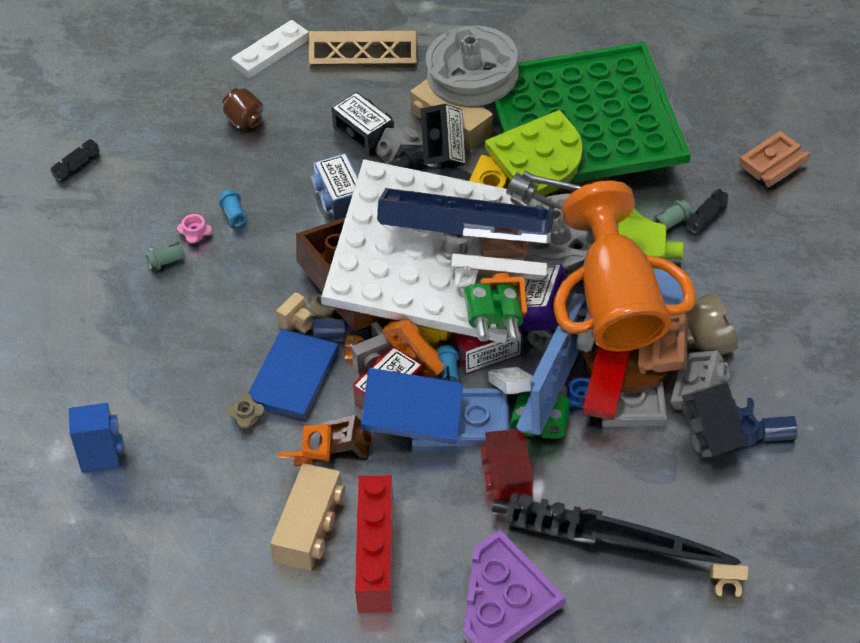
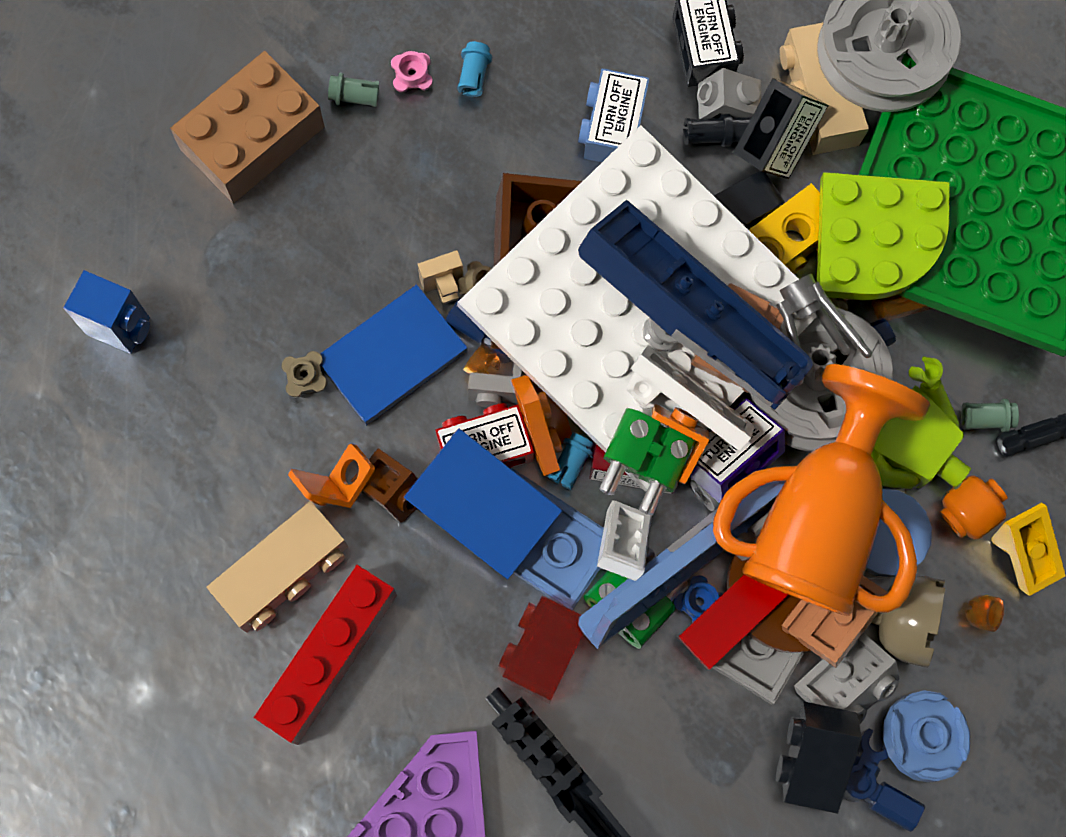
camera: 25 degrees right, 25 degrees up
none -> medium nougat brick [170,51,325,204]
none -> medium blue tile [883,690,970,783]
none -> orange head [939,475,1008,540]
none -> clear orange hinge [965,595,1004,632]
none -> yellow slope [991,502,1066,596]

